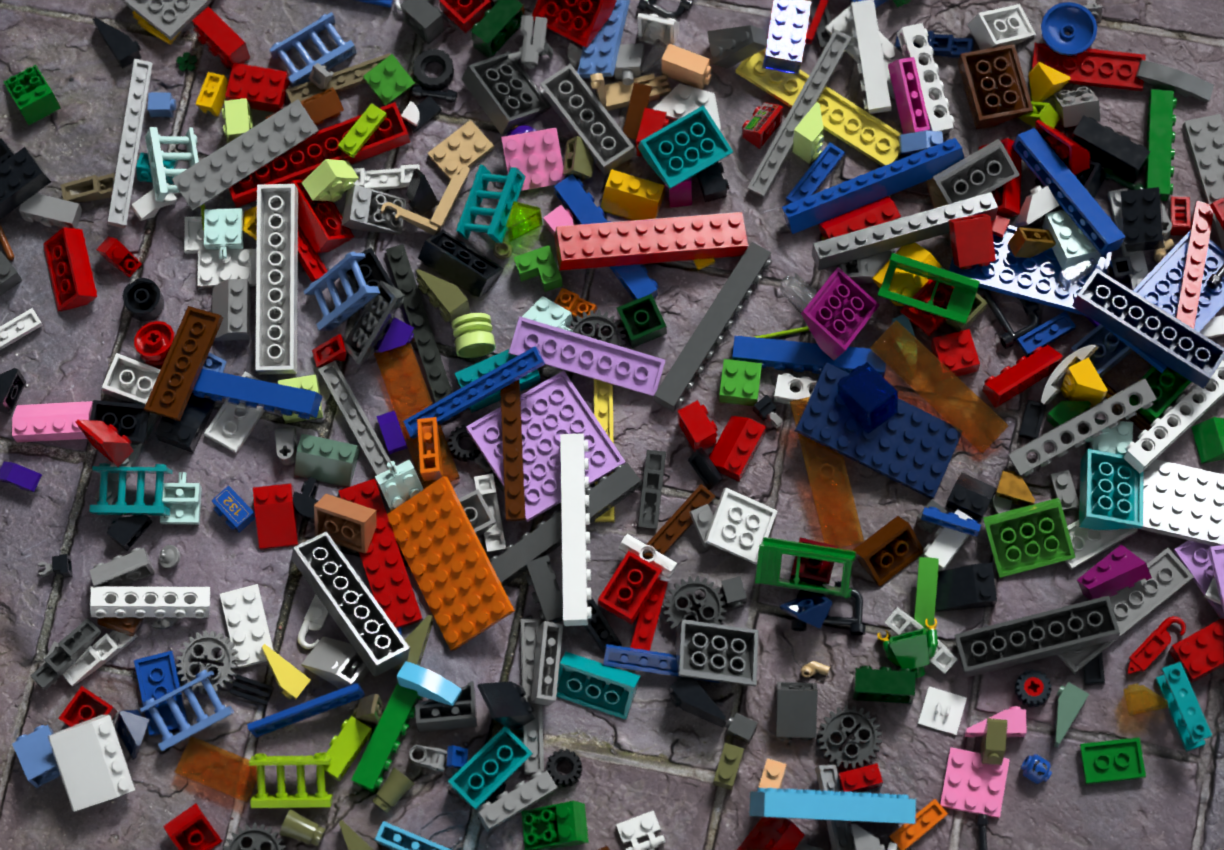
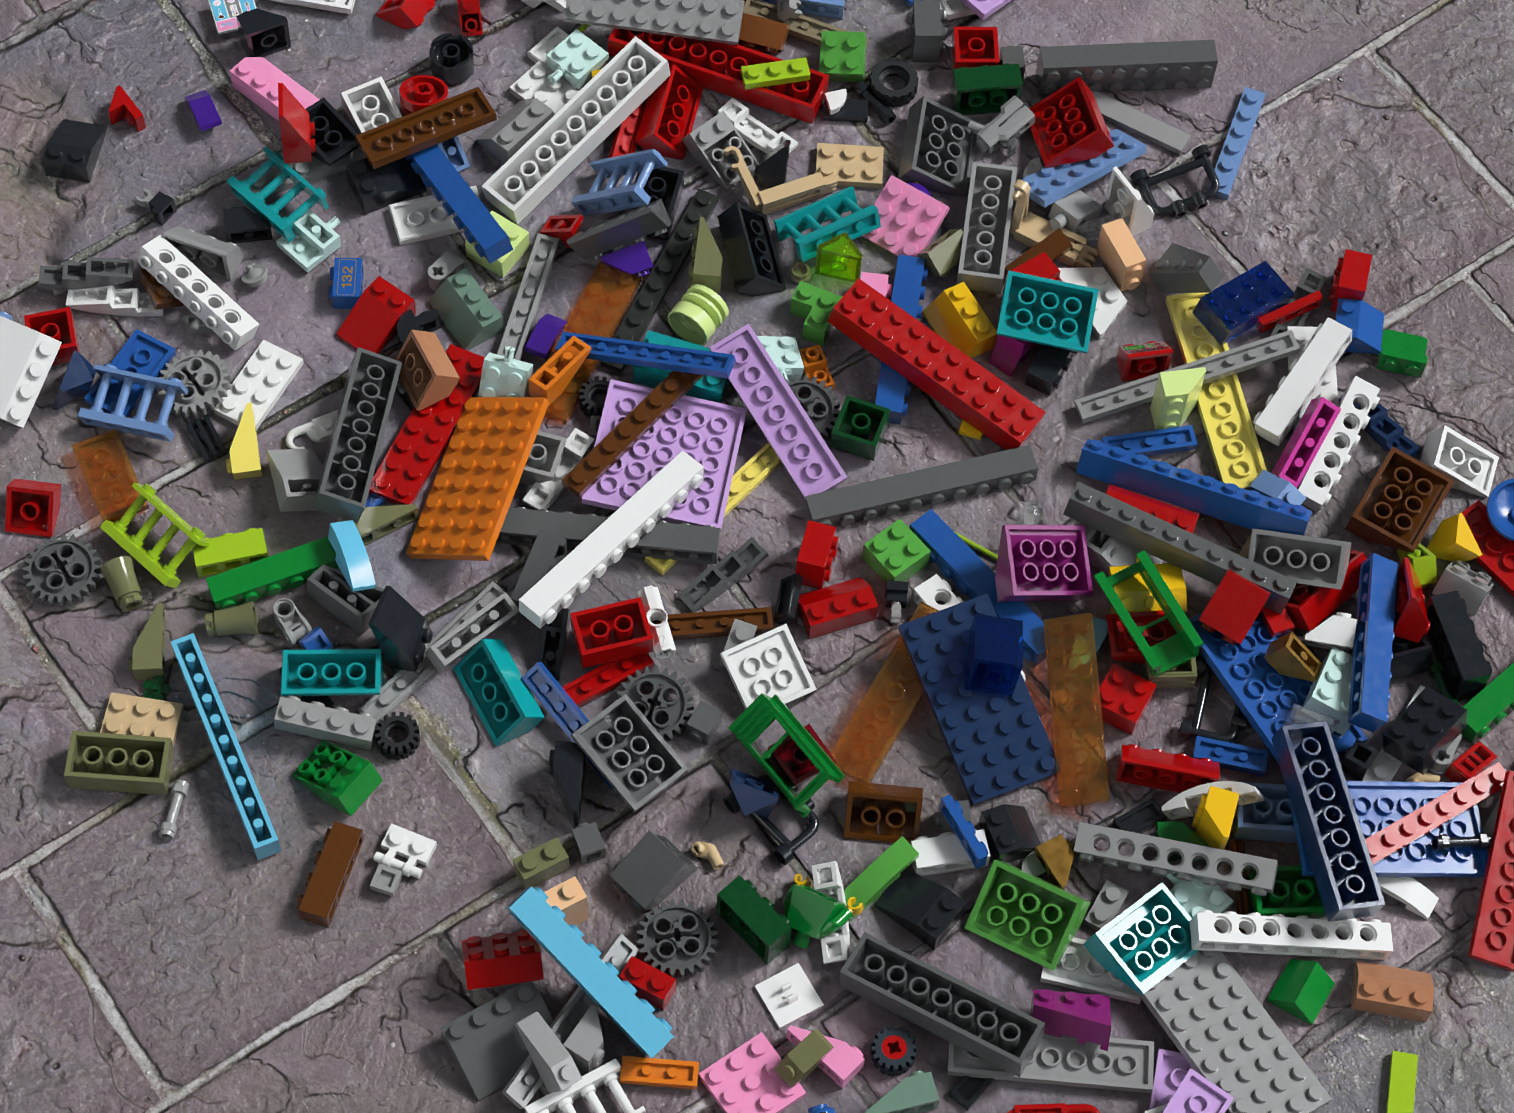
camera: 35 degrees right, 10 degrees down
blue tile [247,683,365,737] -> none
yellowish green brick [302,159,359,202] -> none
dark tan slope [353,694,385,726] -> none

